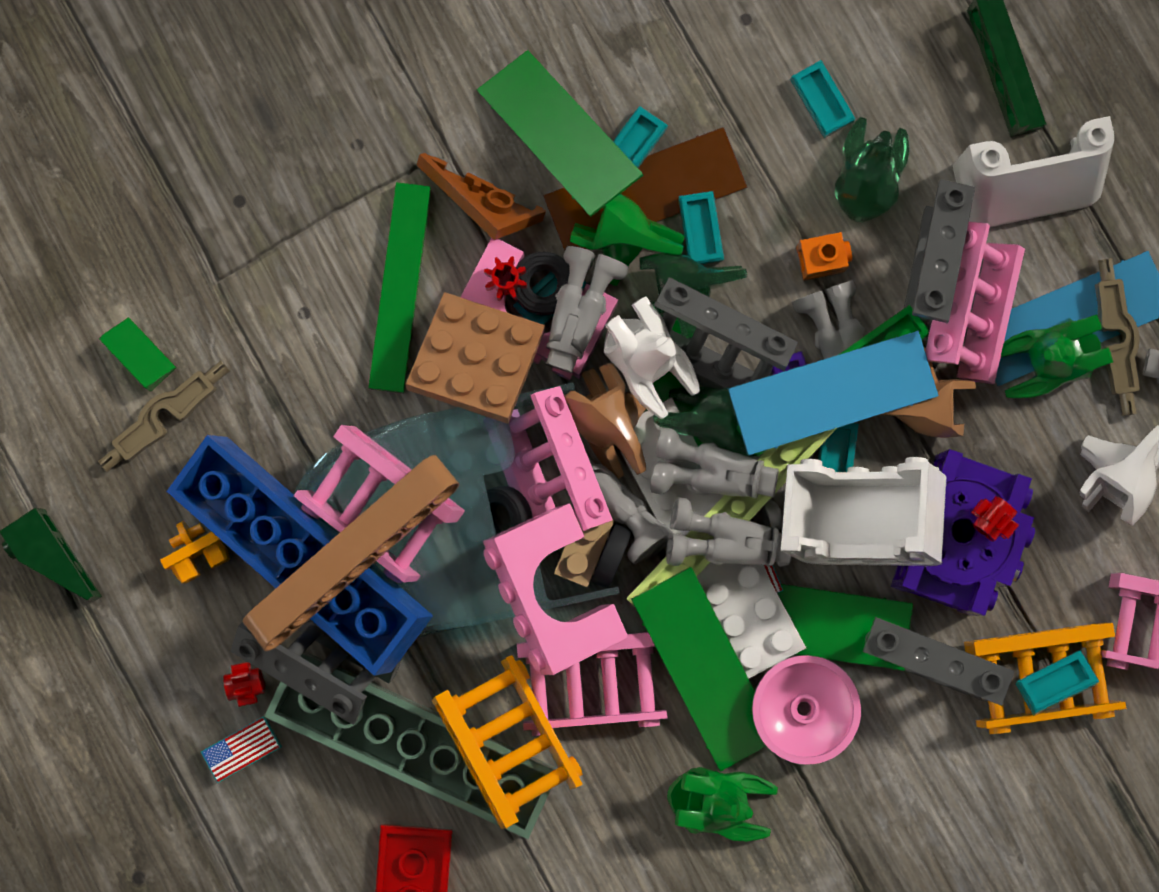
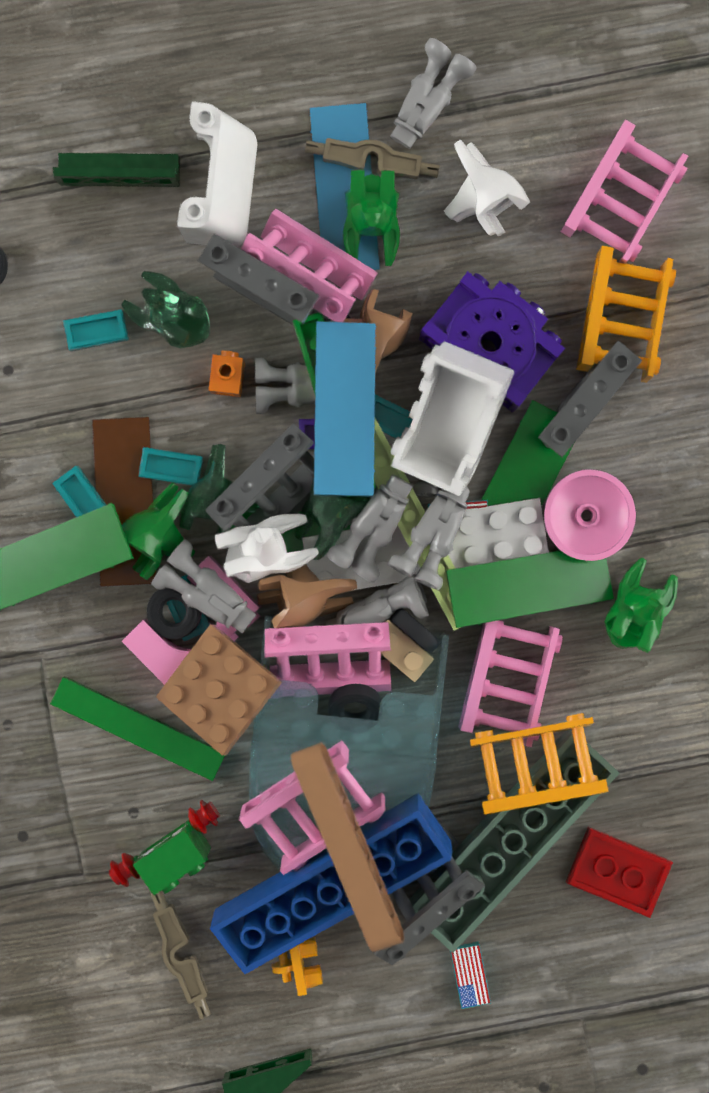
camera: 75 degrees left, 5 degrees up
green slope [99,317,177,391] -> none
red gear [223,662,265,707] -> none
dark orange wing [417,153,546,240] -> none
bright pink arch [483,503,628,675] -> none
red gear [484,256,527,301] -> none
red gear [971,496,1019,542] -> none
teal tile [1015,650,1099,716] -> none
none -> green brick [109,800,220,896]

